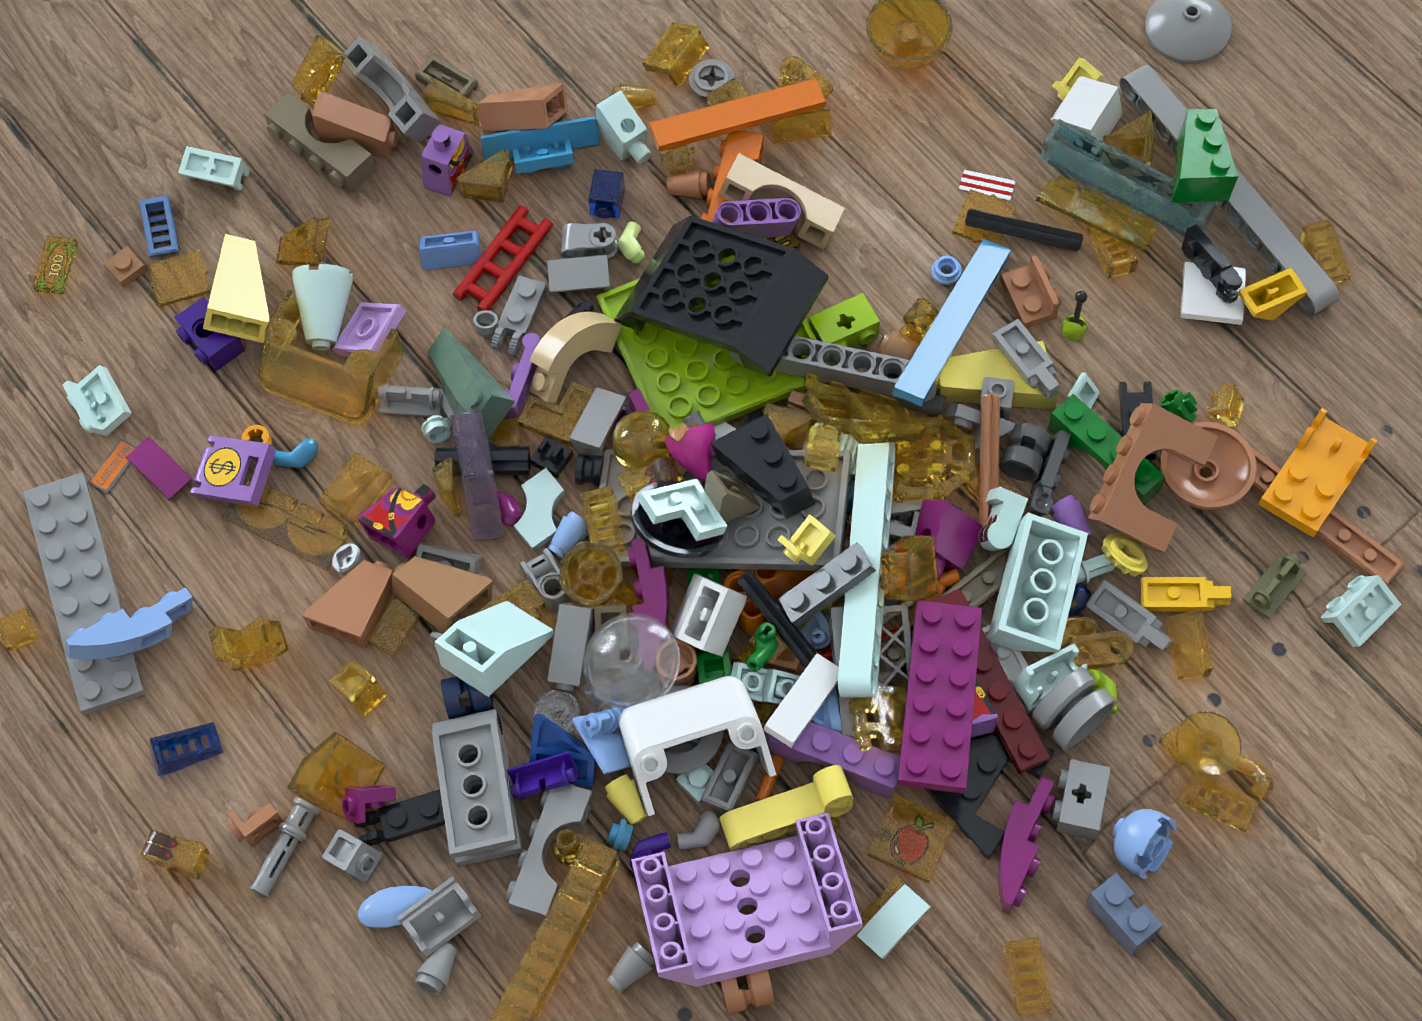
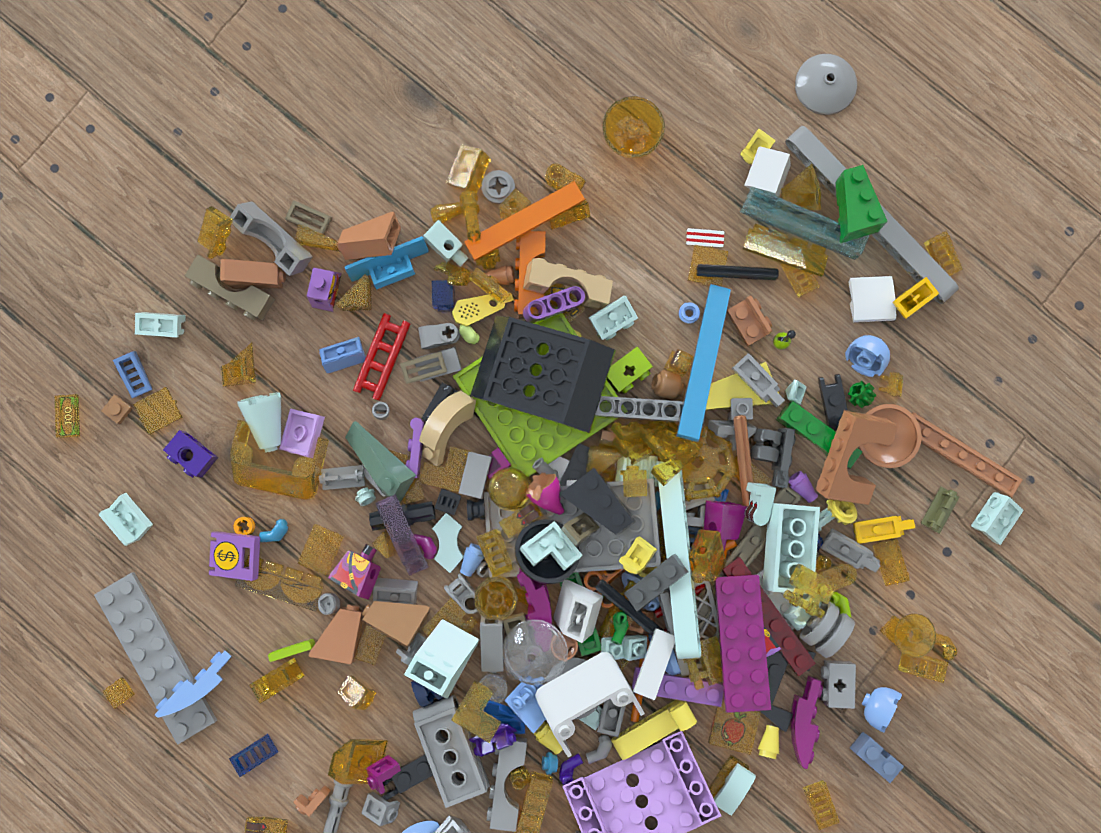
camera: 15 degrees left, 20 degrees up
orange sticker [88,439,136,493] -> none
magenta slope [125,437,192,501] -> none
light yellow slope [203,234,269,343] -> none
light grey hinge [491,275,547,355] -> none
black hinge [1181,224,1243,304] -> none
light orange hinge [1258,408,1378,538] -> none
none -> lime tile [268,639,315,662]
none -> dark tan tile [400,351,448,384]
none -> clear yellow plate [433,262,473,286]
none -> clear yellow plate [451,680,501,743]
none -> light yellow piece [452,293,514,327]
none -> clear yellow pin [459,190,481,242]
none -> clear yellow plate [469,267,510,304]
none -> light aqua bracket [588,296,638,340]
none -> light yellow cone [758,725,779,759]
none -> clear yellow plate [783,564,837,618]
none -> light blue cylinder [845,335,890,377]

